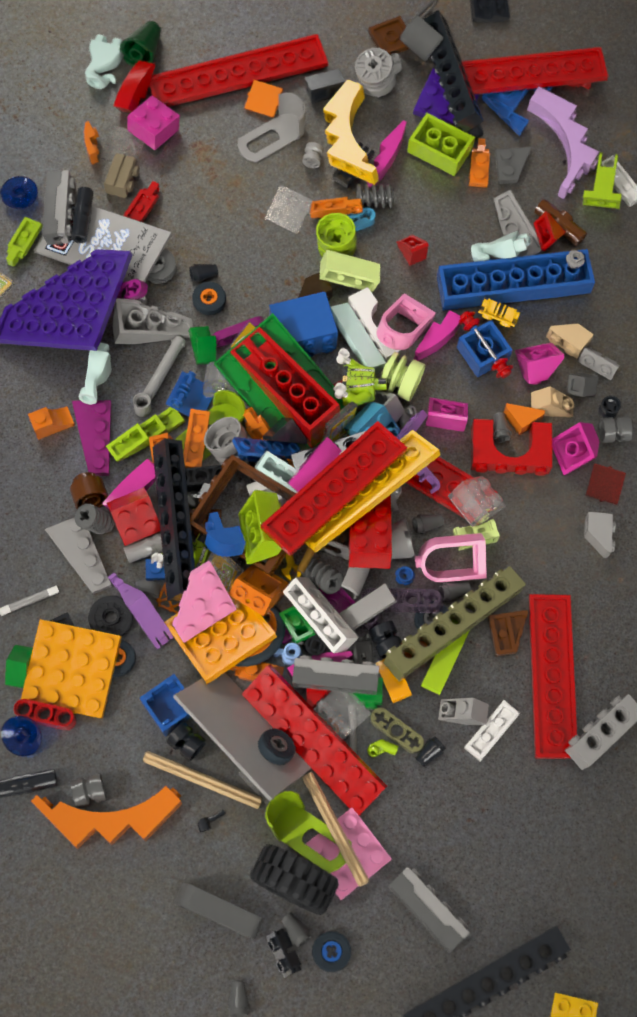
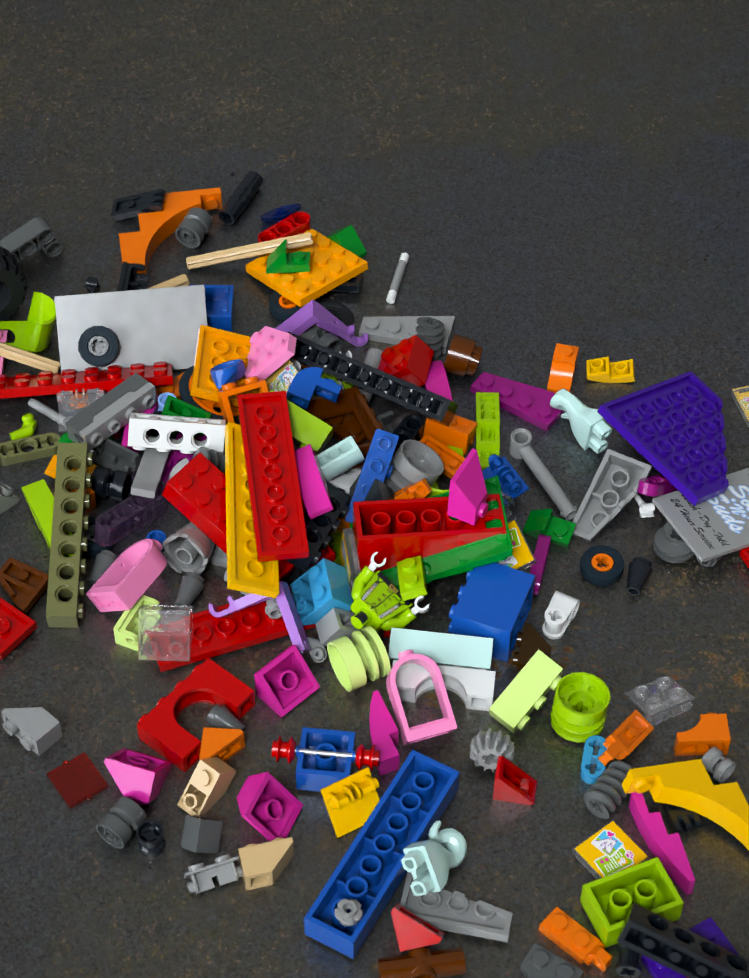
camera: 130 degrees right, 20 degrees down
none -> black hinge [111,189,166,221]
none -> black hinge [117,262,149,291]
none -> tan axle [186,232,313,270]
none -> blue piece [209,359,246,389]
none -> green slope [266,239,311,274]
none -> lime plate [397,555,427,601]
none -> dark pink slope [447,448,489,526]
none -> light grey gear [470,728,515,773]
none -> white piece [542,591,580,640]
none -> tile [572,820,650,879]
none -> yellow slope [586,357,635,383]
none -> orange arch [674,712,731,756]

